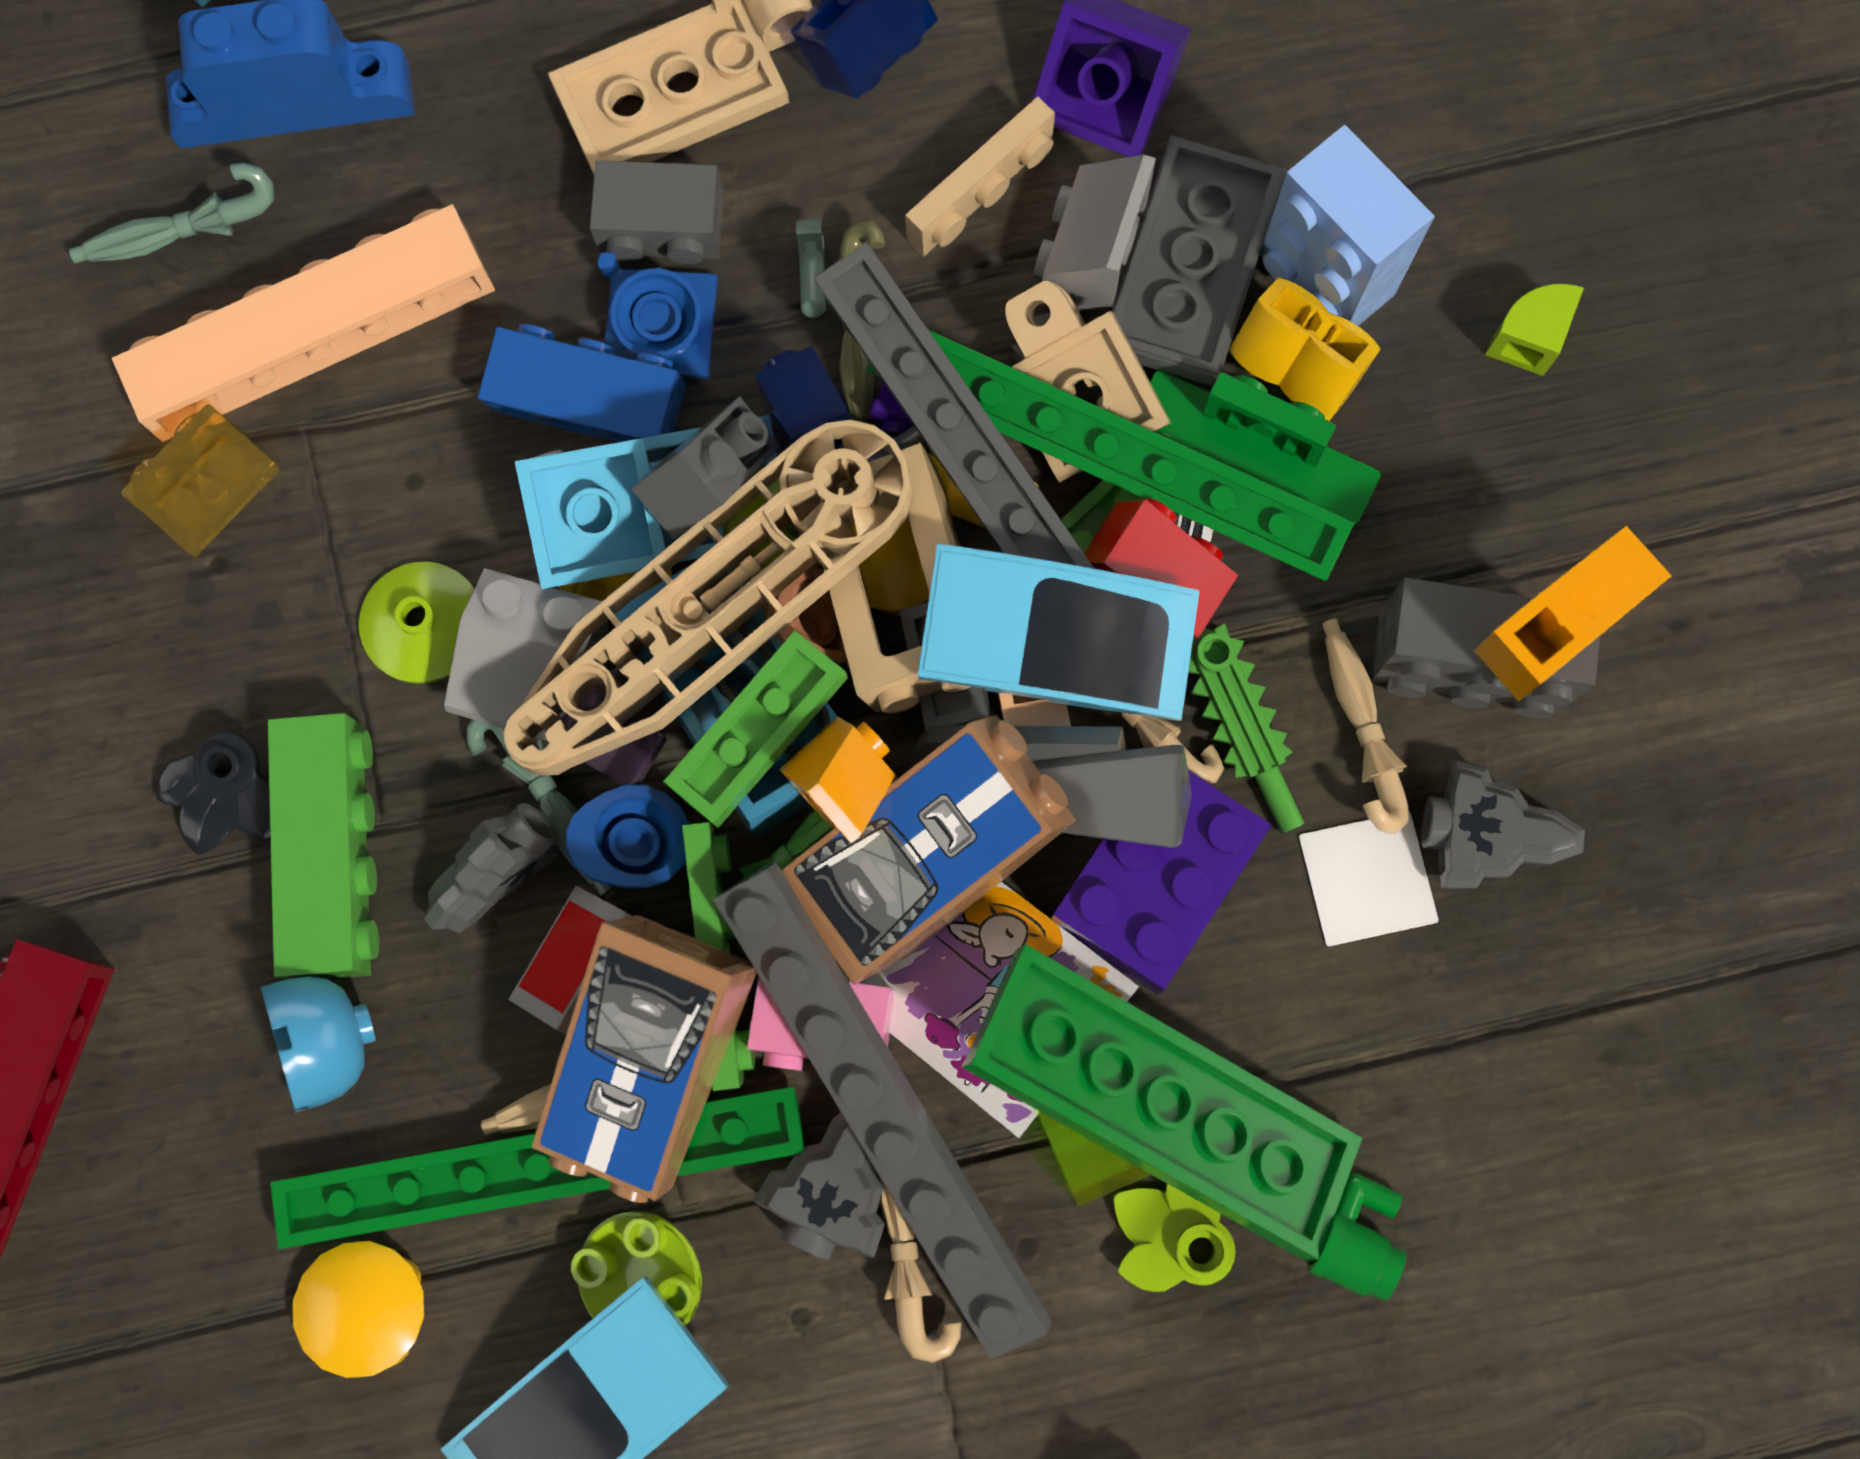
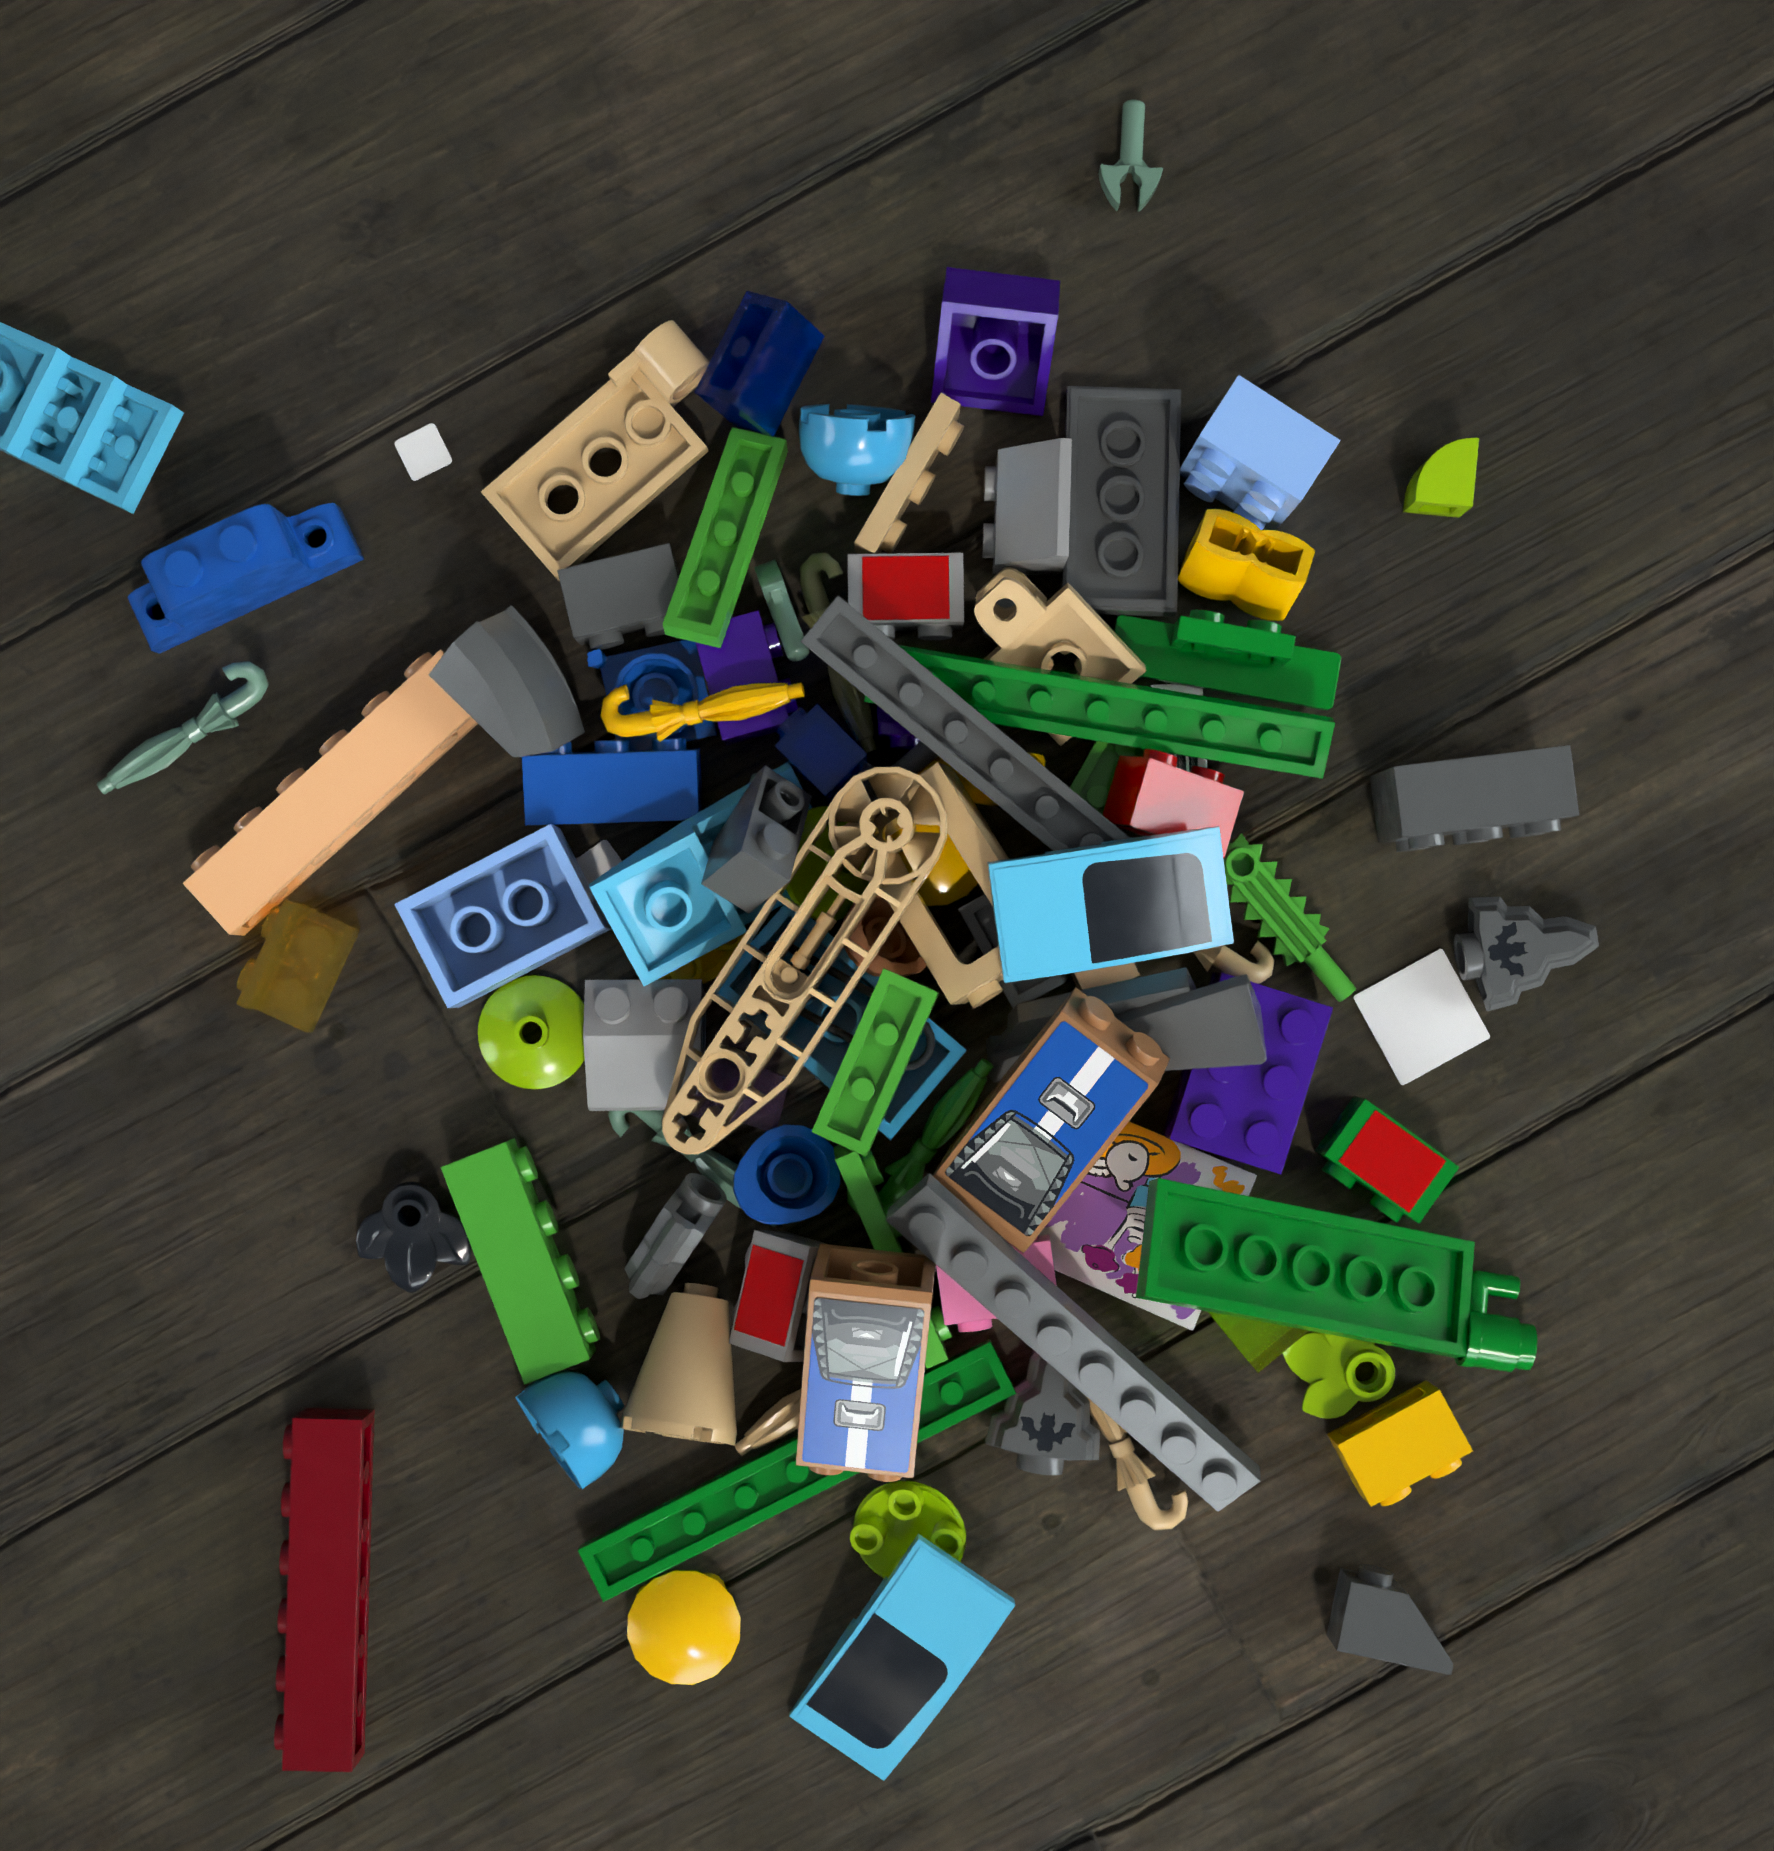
camera: 25 degrees left, 10 degrees up
light orange slope [779,717,896,843] -> none
tan piece [1322,619,1409,834] -> none
light orange slope [1474,526,1672,701] -> none
none -> white sticker [394,423,452,481]
none -> light blue brick [394,824,612,1008]
none -> dark grey slope [429,605,585,757]
none -> yellow piece [600,682,805,742]
none -> tan cone [620,1283,737,1446]
none -> bright green plate [663,427,788,648]
none -> dark purple brick [695,610,799,746]
none -> dark azure cylinder [799,404,915,496]
none -> red brick [848,553,964,640]
none -> brick [1315,1096,1459,1223]
none -> yellow brick [1327,1380,1473,1507]

